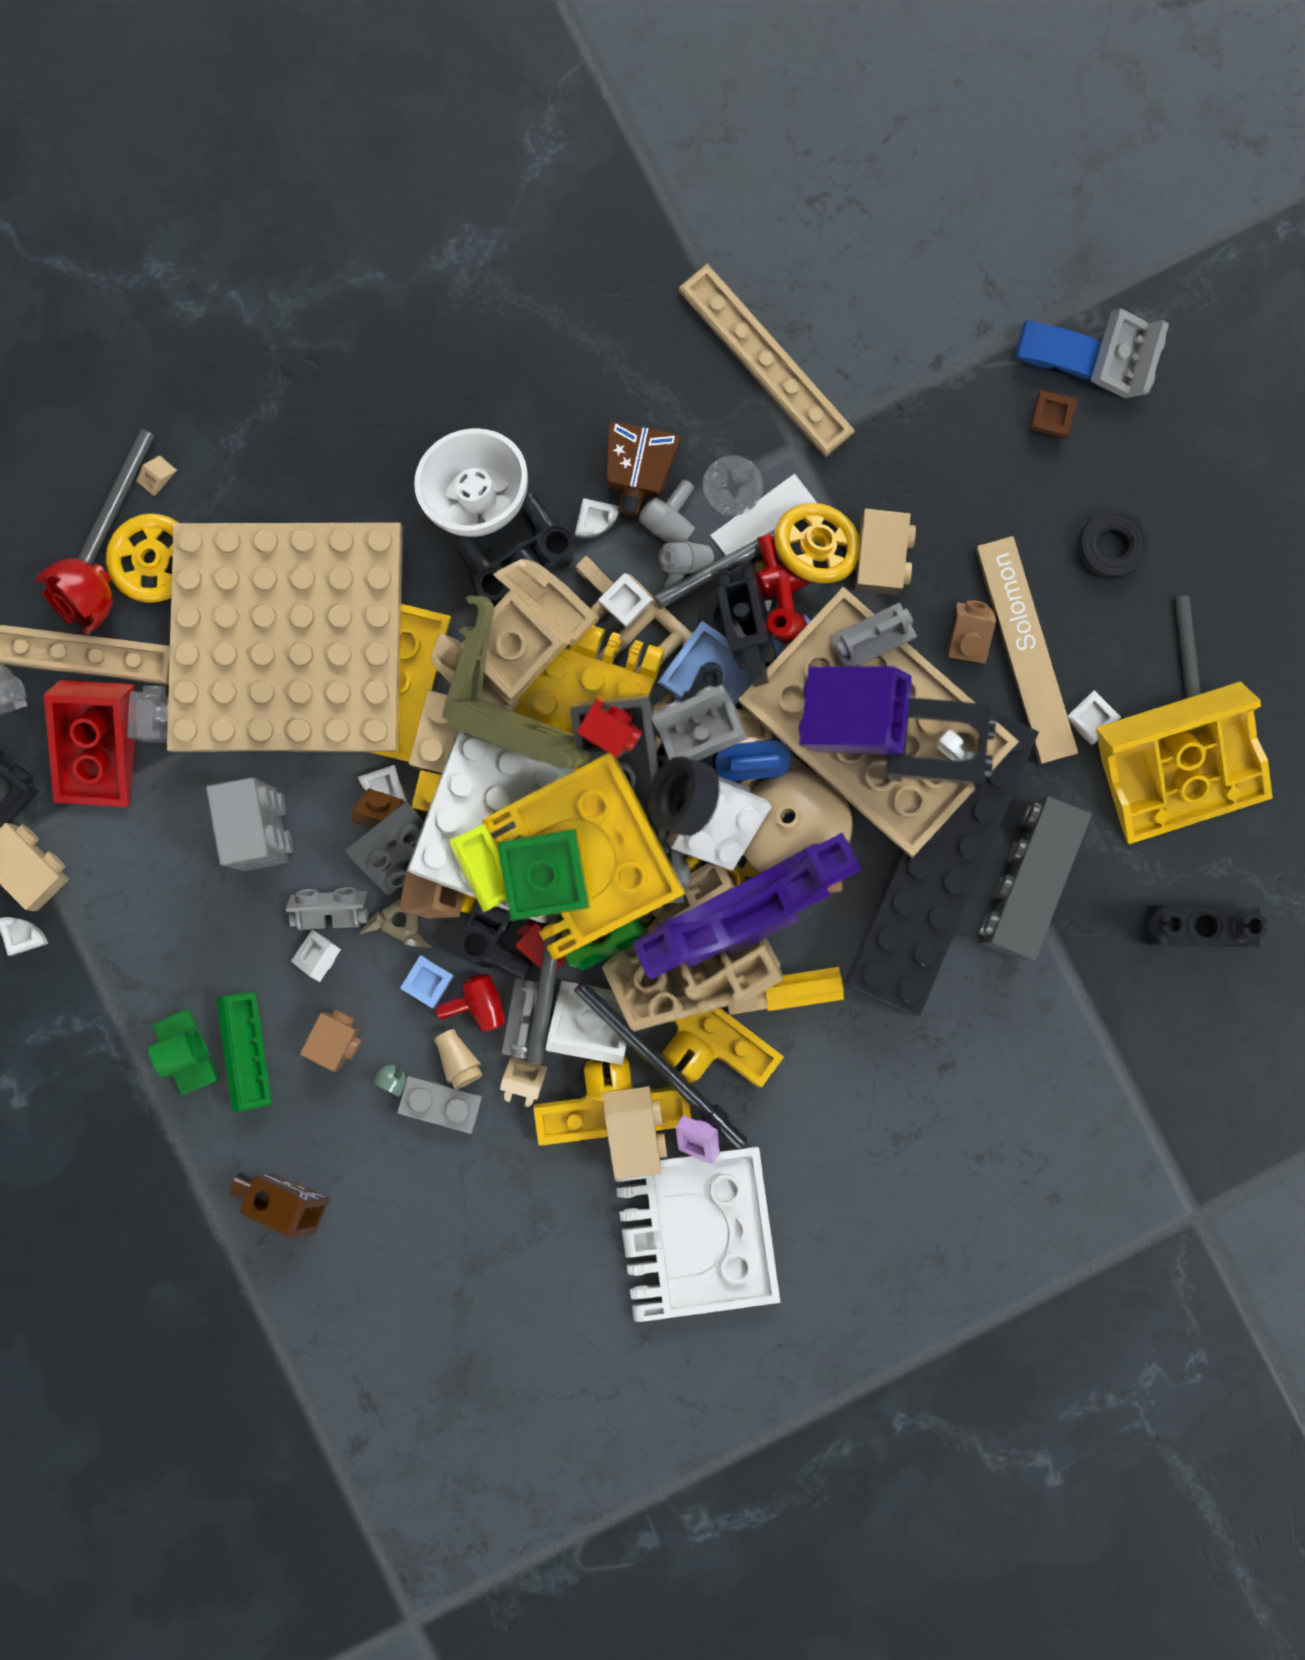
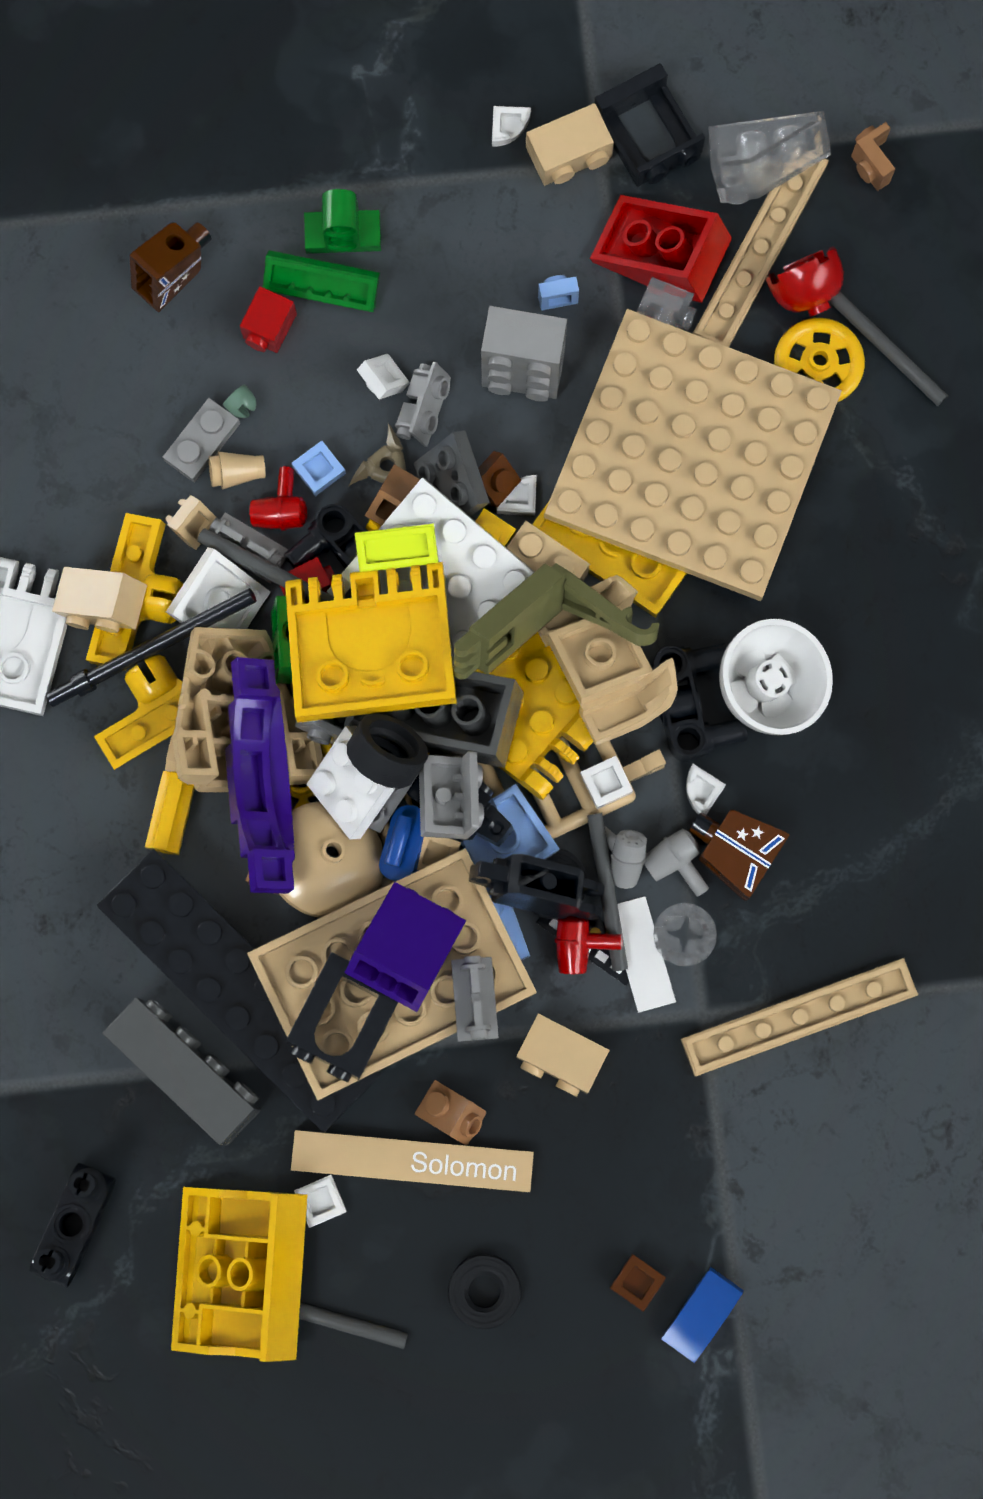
camera: 110 degrees right, 5 degrees down
tan piece [136,456,177,496] -> none
medium nougat brick [300,1009,362,1072] -> none
green tile [497,828,590,921] -> none
red brick [576,695,642,757] -> none
lavender plate [675,1116,720,1164] -> none
red piece [767,578,808,644] -> none
yellow plate [774,503,861,584] -> none
white tile [936,730,975,761] -> none
light grey bracket [1091,308,1169,398] -> none
none -> red brick [240,286,297,353]
none -> light blue plate [538,275,579,311]

